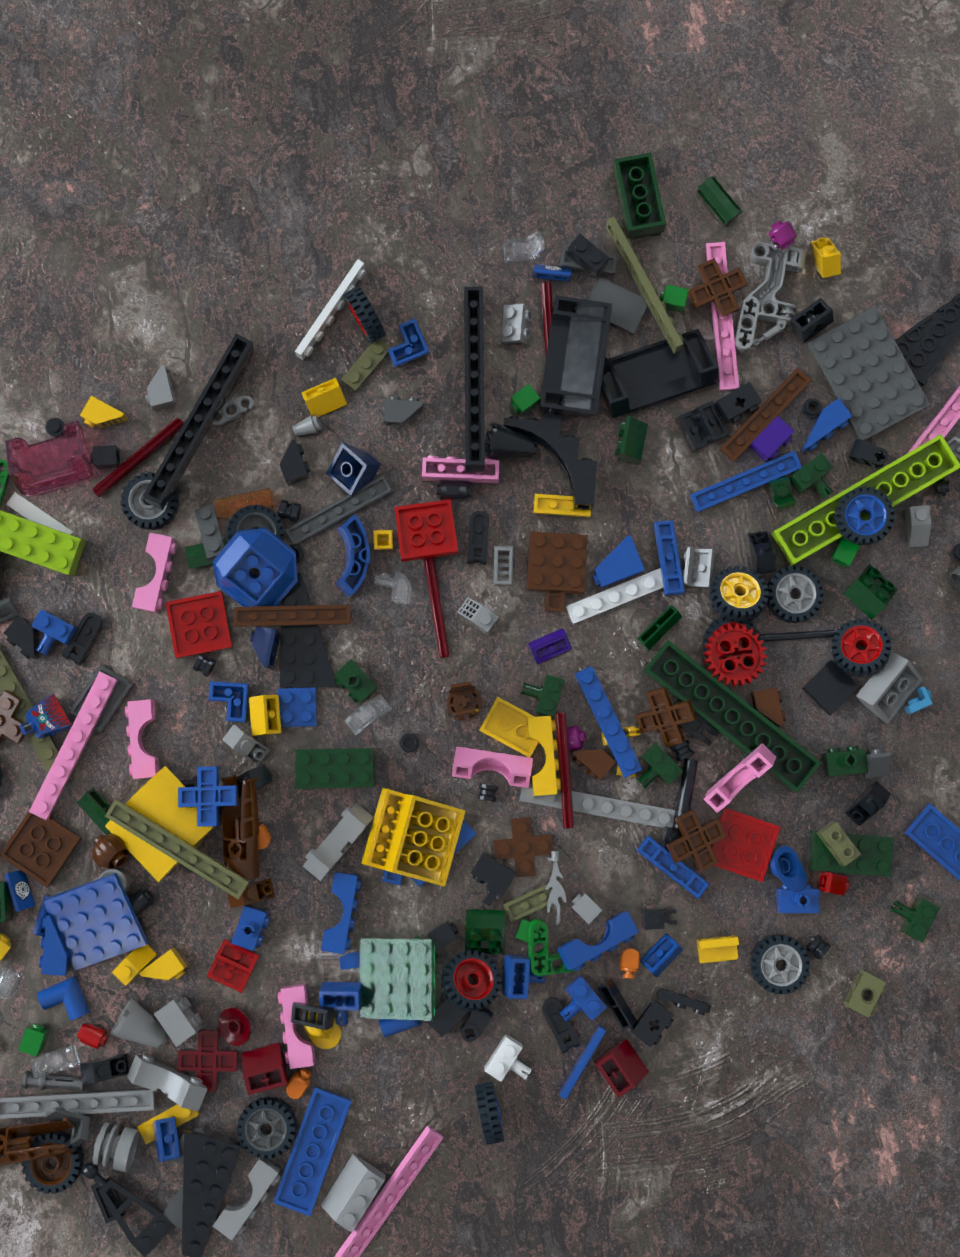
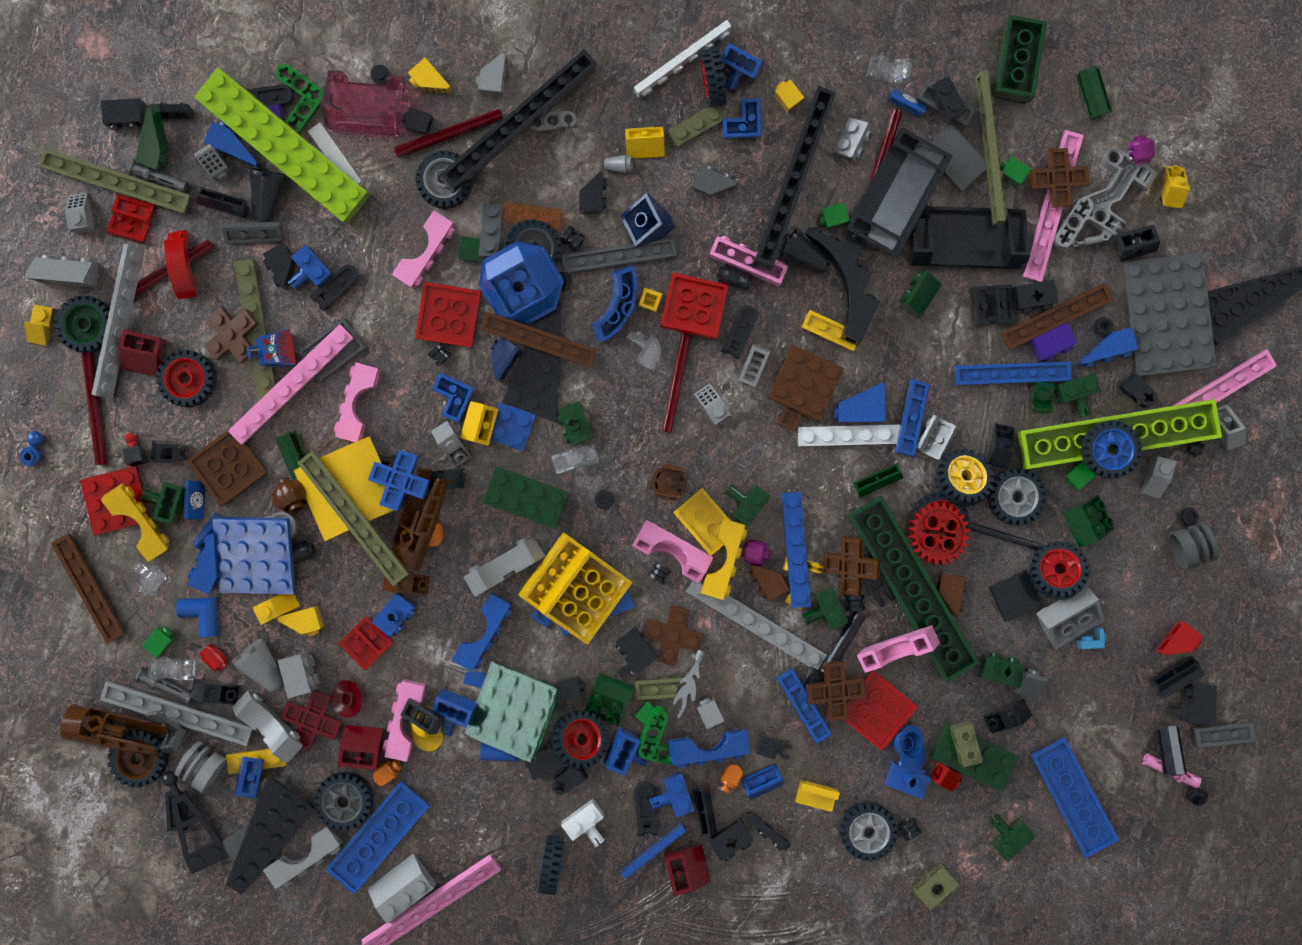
camera: 15 degrees right, 5 degrees up
dark purple slope [528,628,572,664] -> none
dark red axle [555,712,574,829] -> none
none -> blue brick [721,43,765,90]
none -> yellow brick [774,79,804,114]

